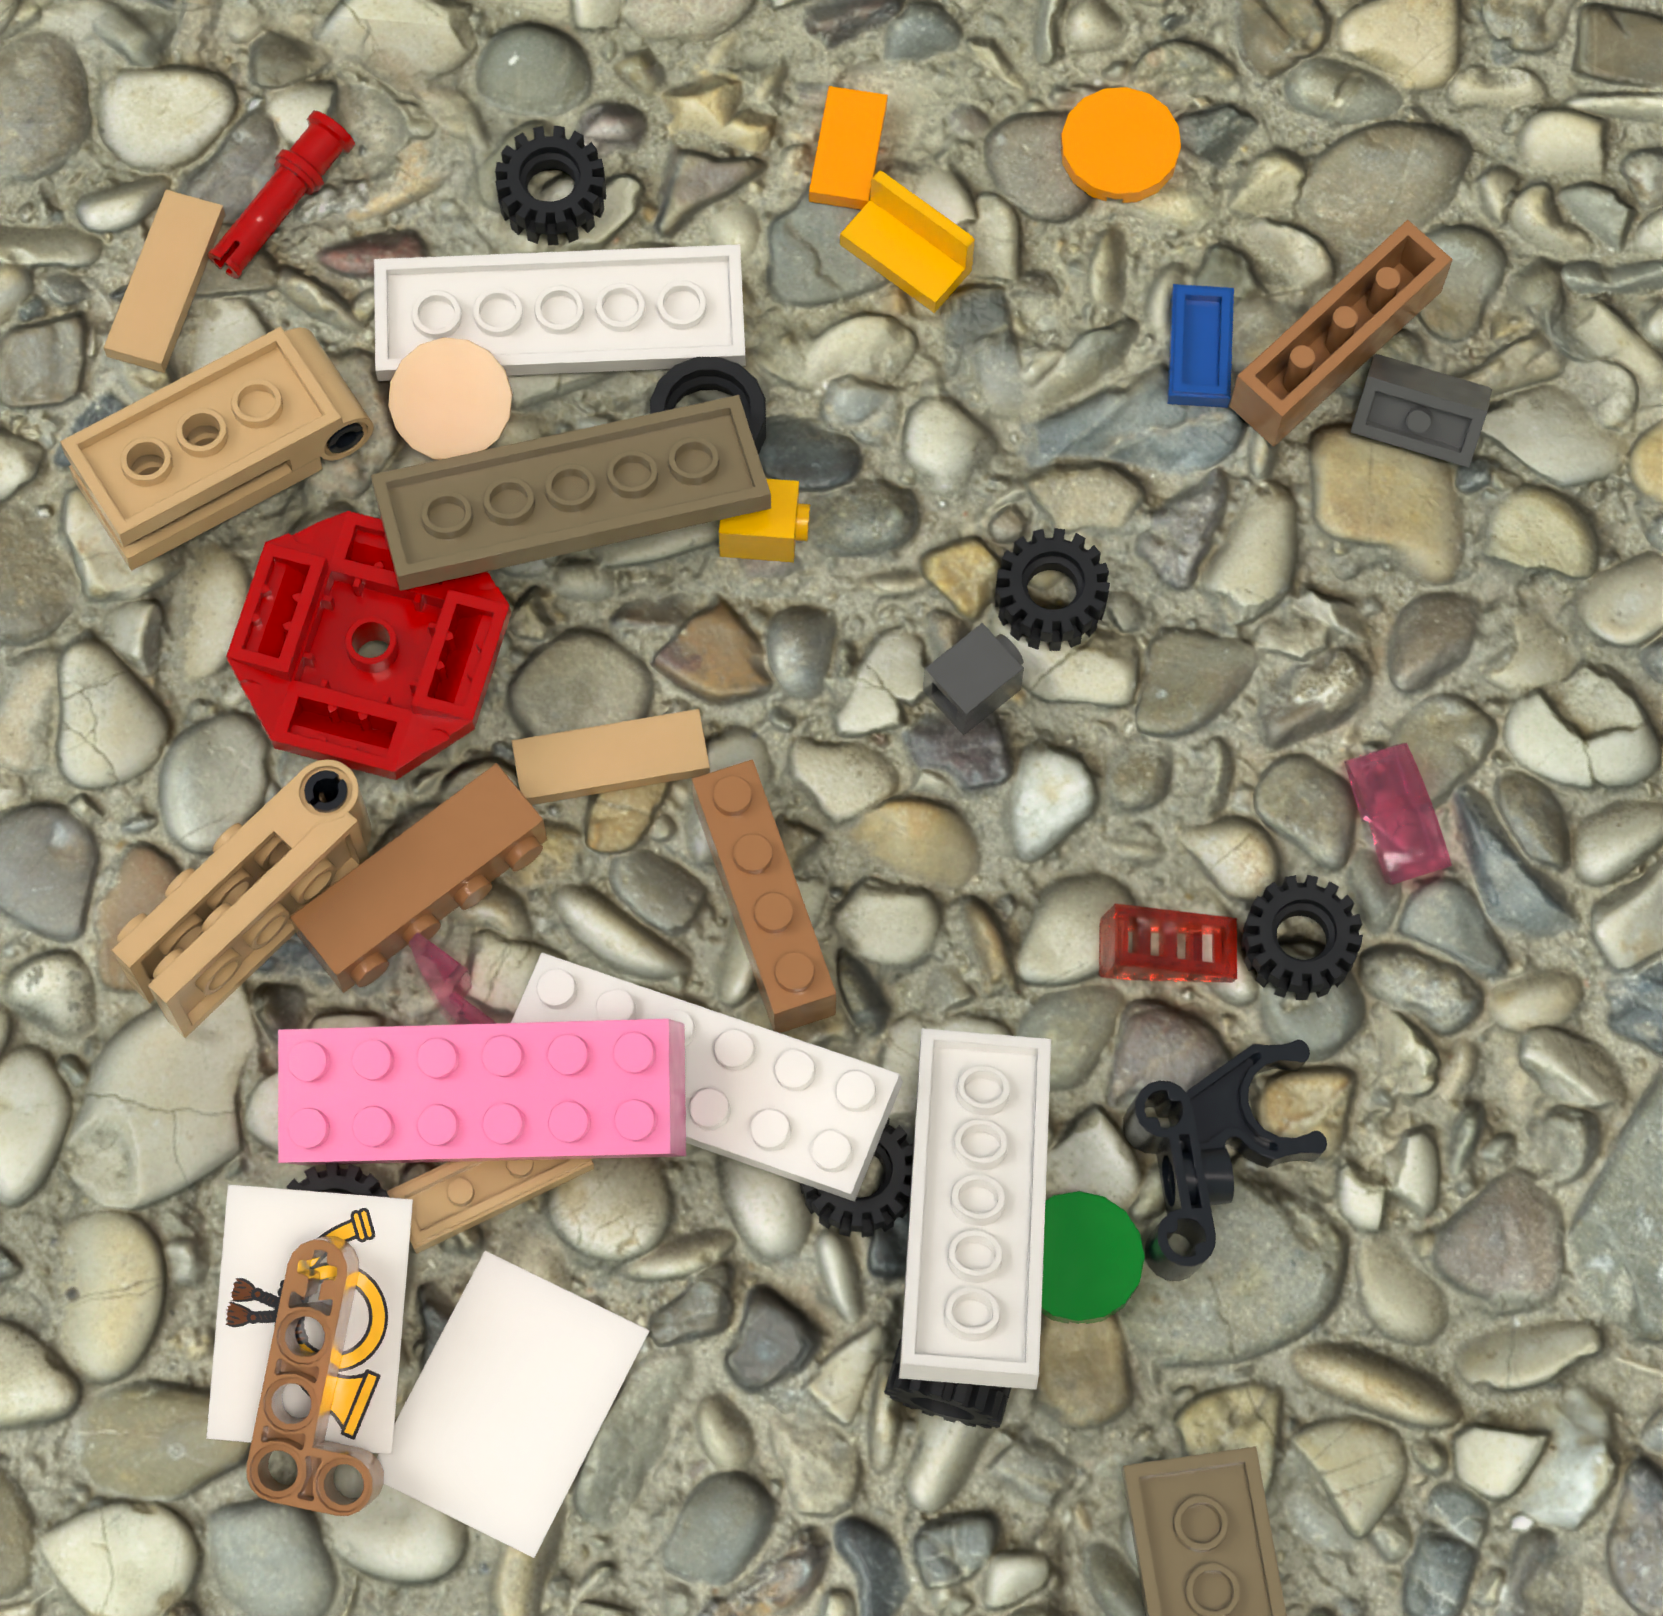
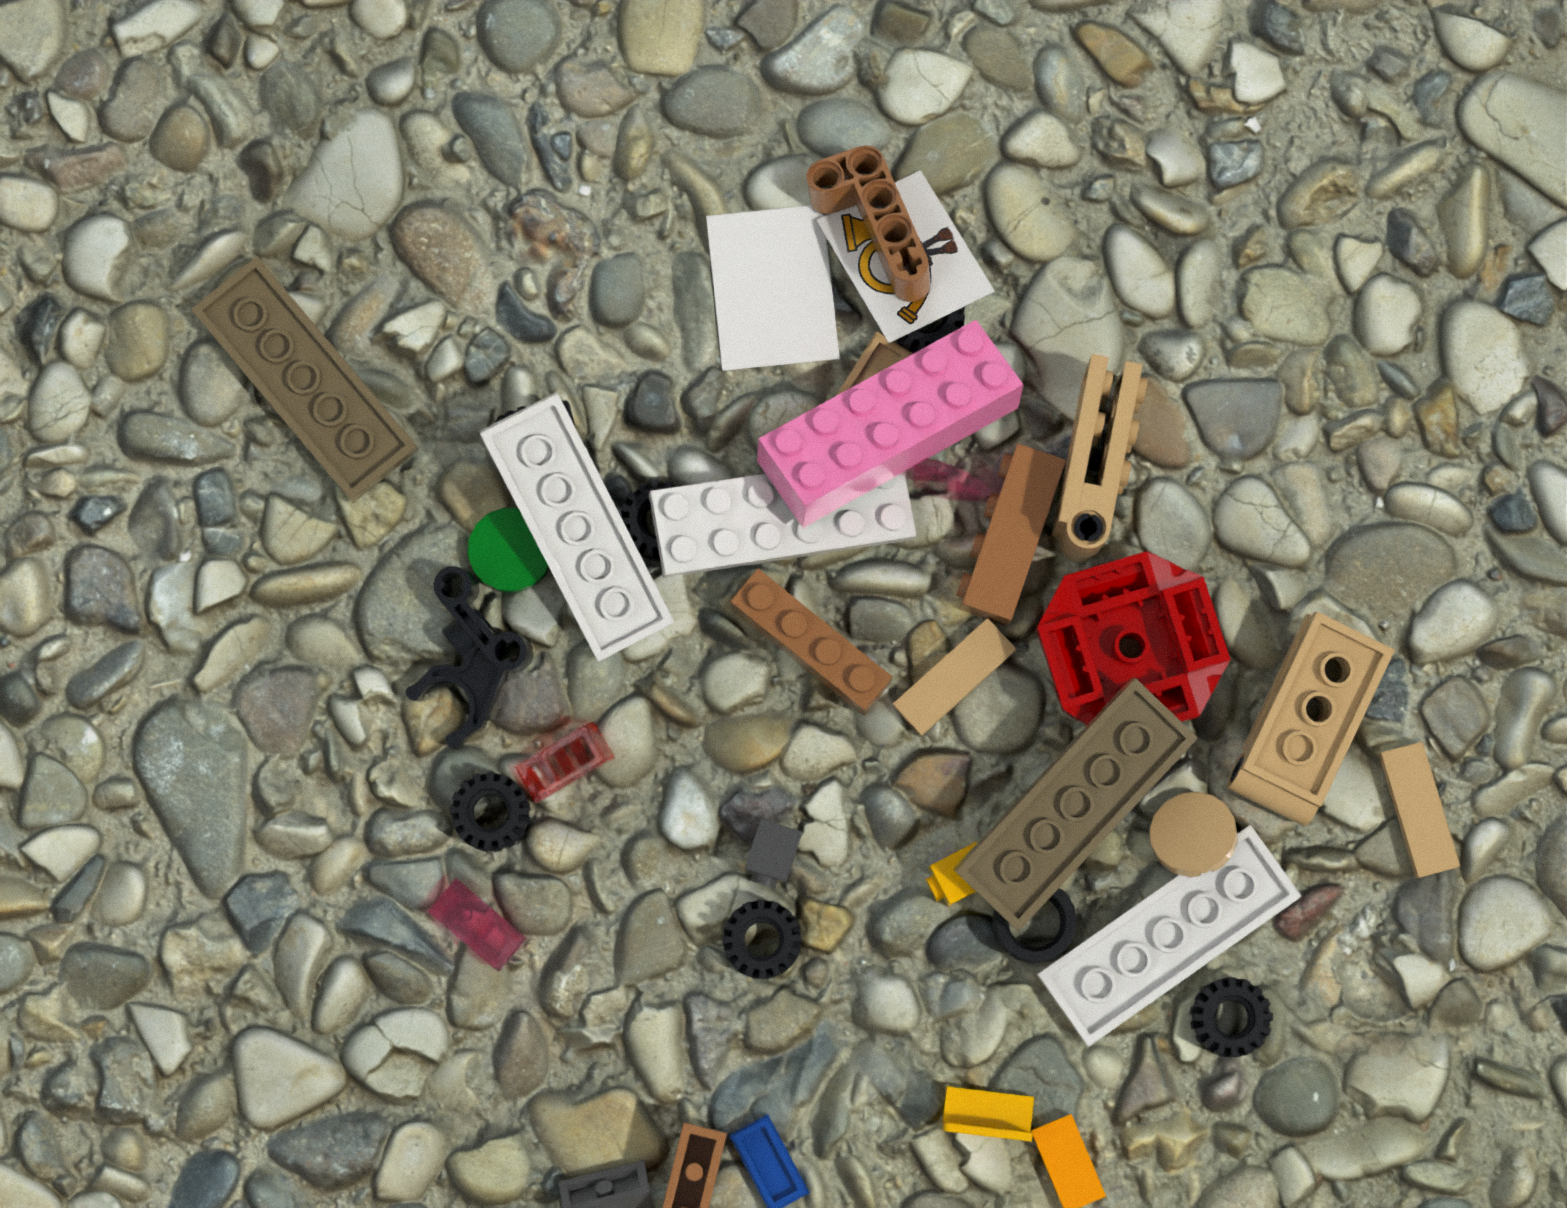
camera: 150 degrees right, 10 degrees up
red pin [207,110,355,279] -> none

